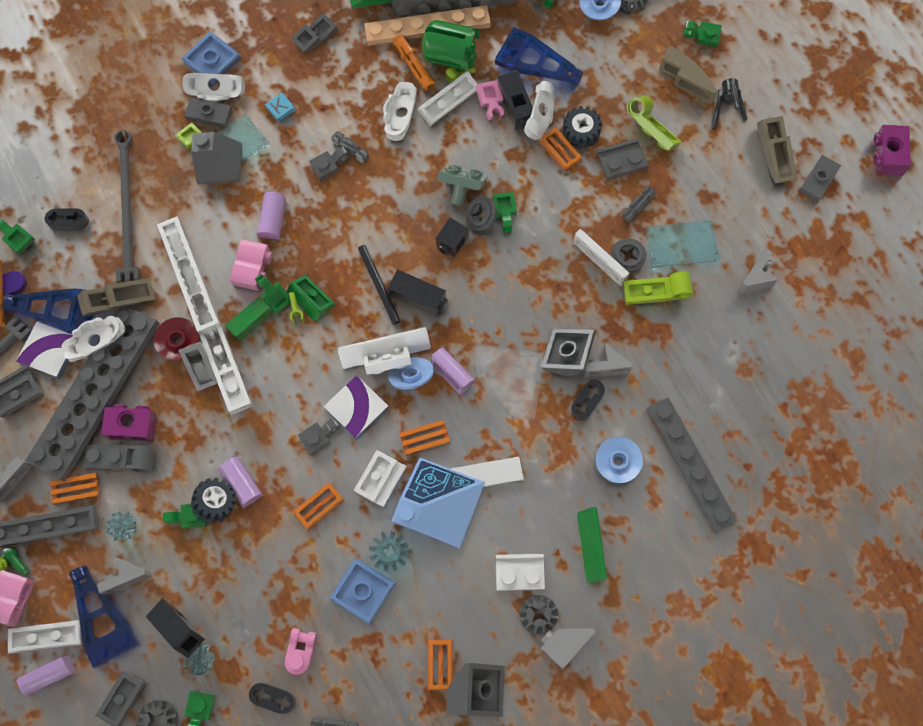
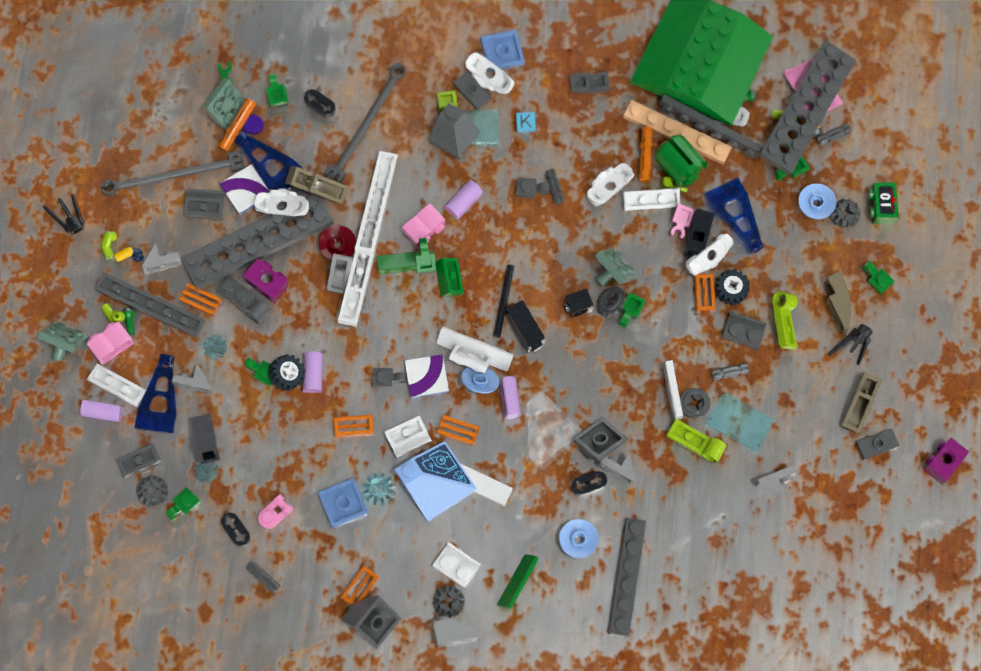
camera: 25 degrees right, 0 degrees up
lime hand [289,292,305,325] -> none

